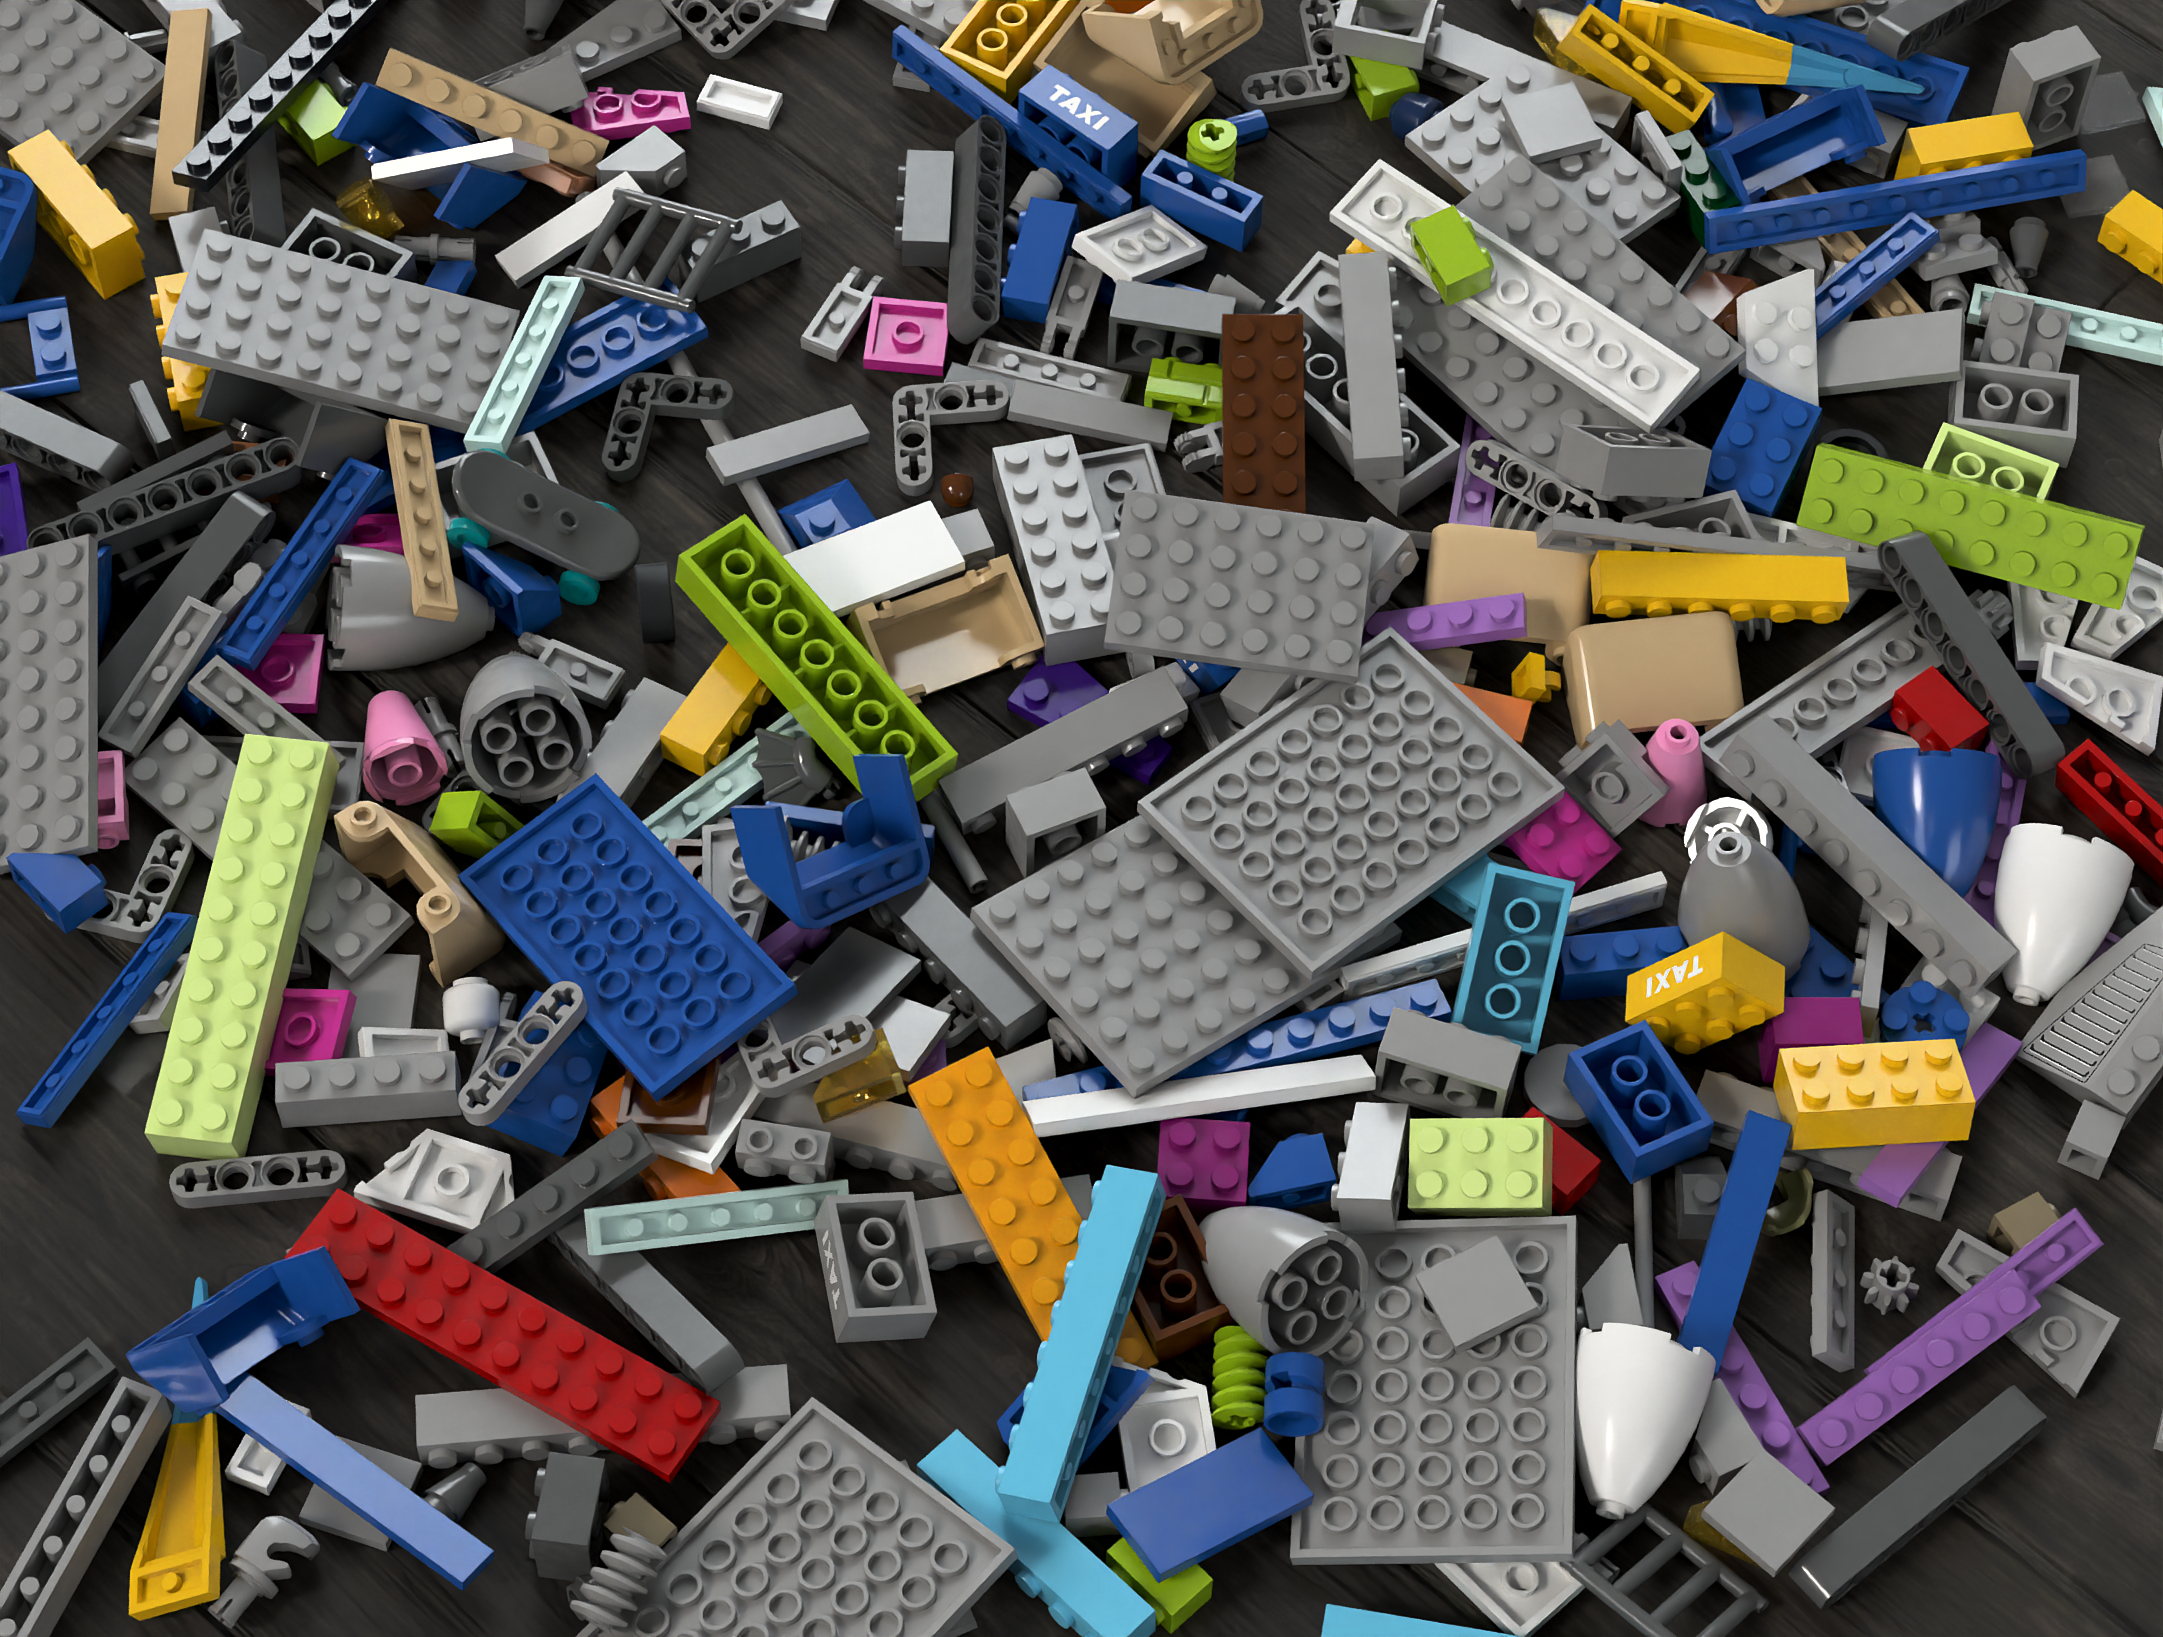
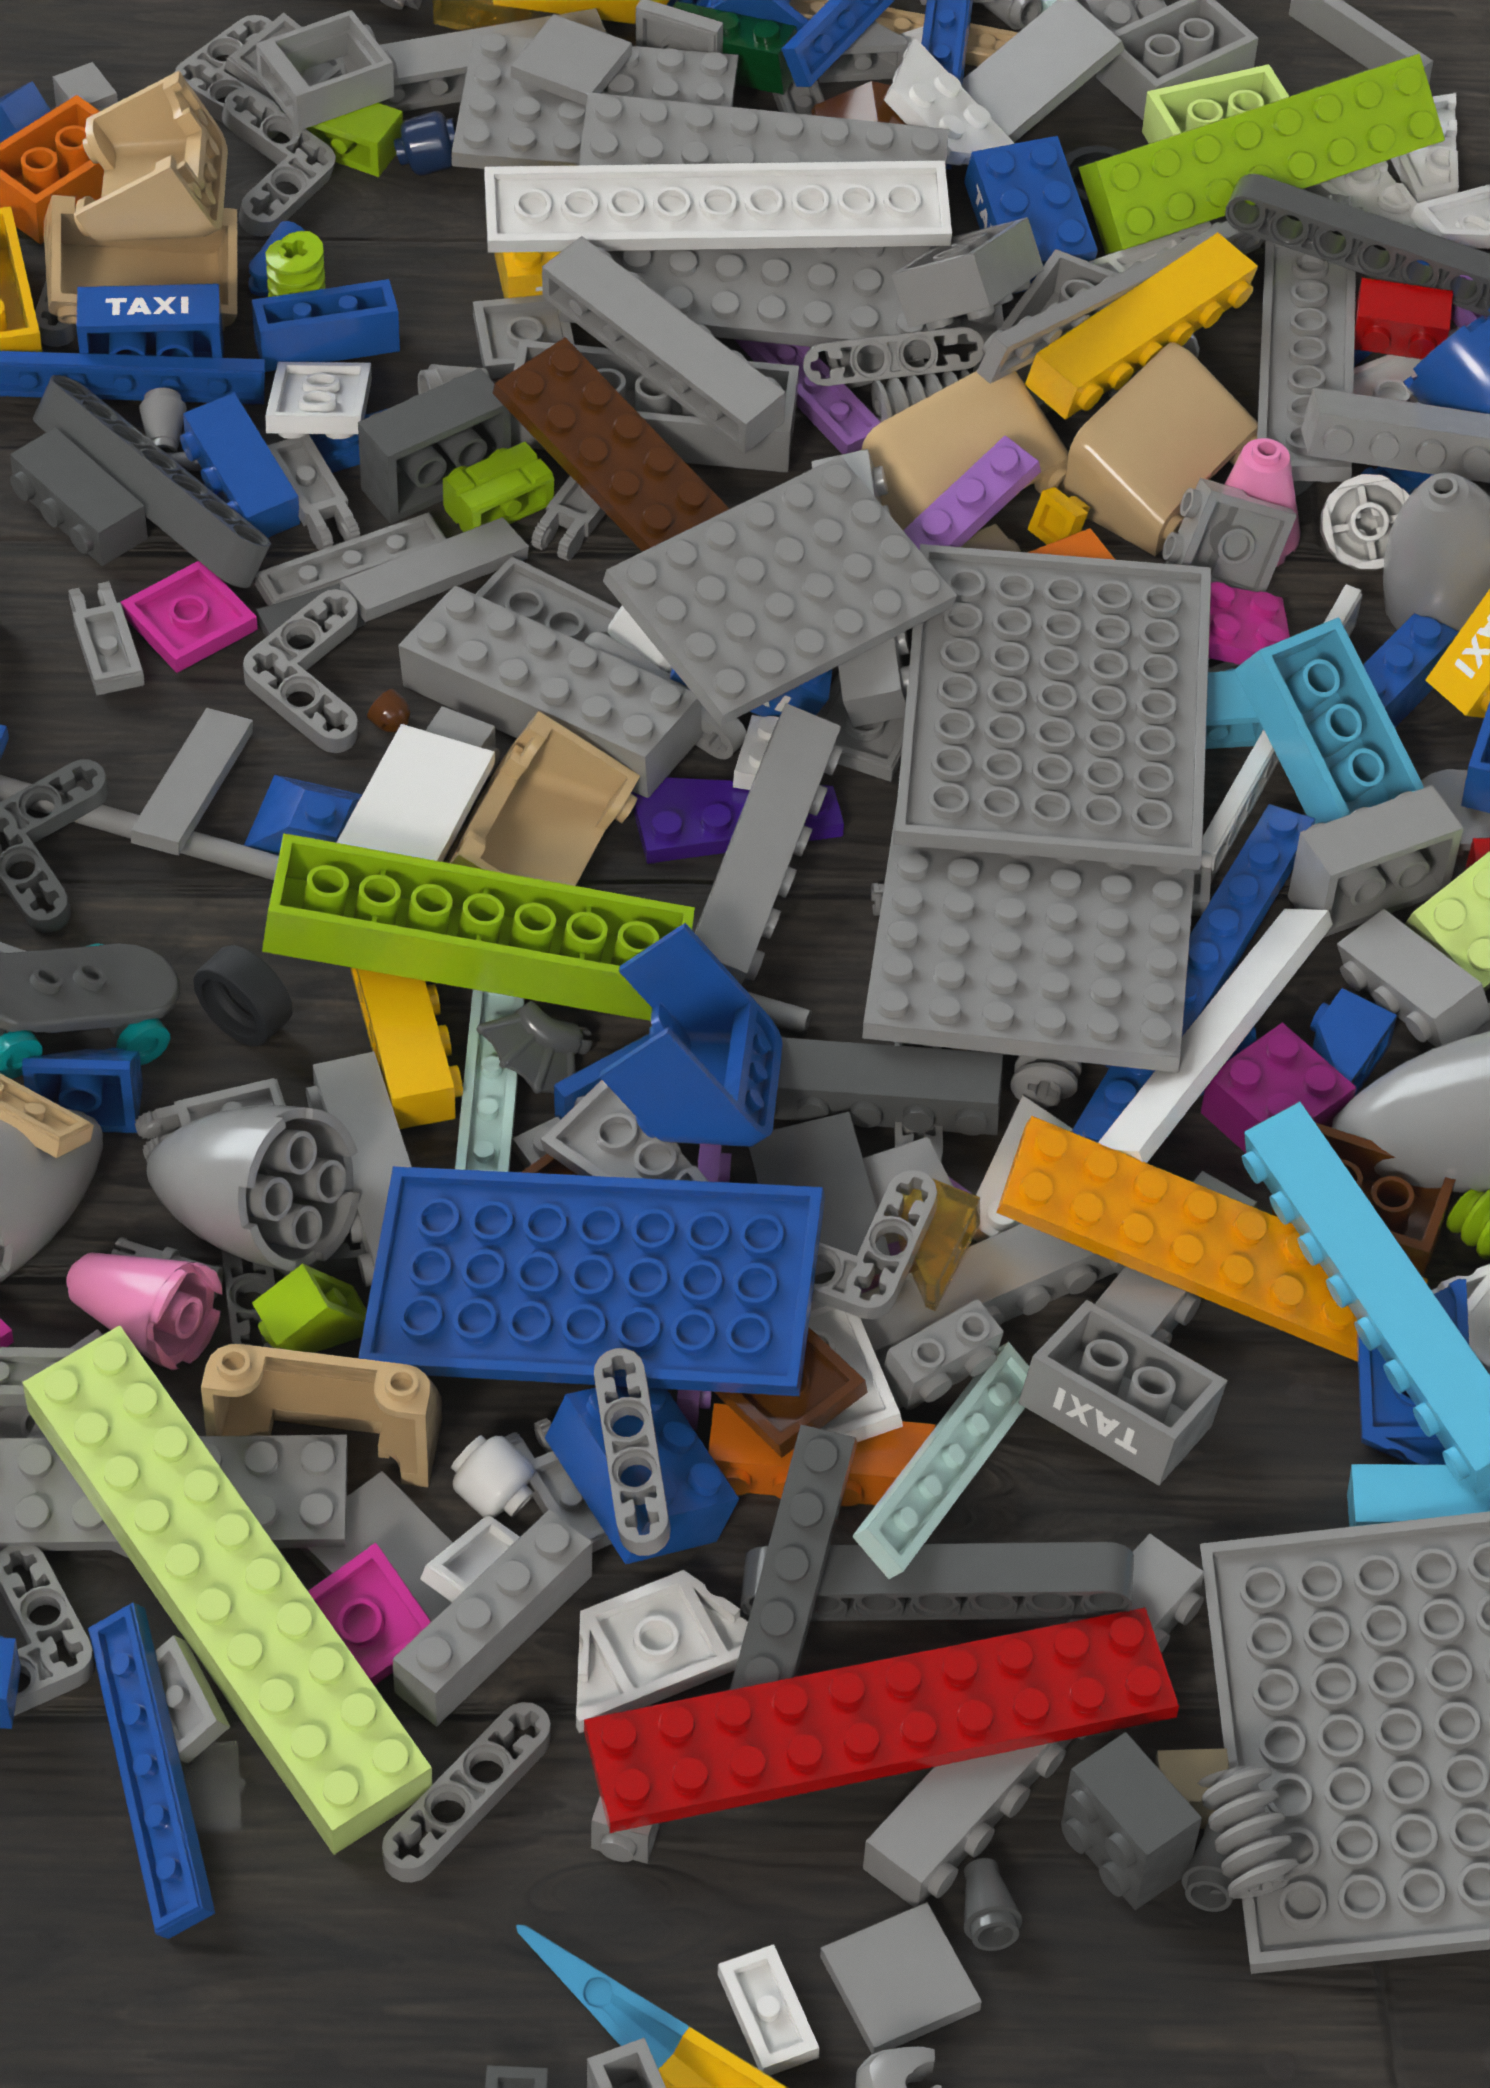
camera: 45 degrees left, 5 degrees down
blue windscreen [125,1245,361,1416] -> none
tile [213,1371,494,1591] -> none
light grey brick [1006,767,1106,879] -> none
lime brick [1410,205,1494,307] -> none

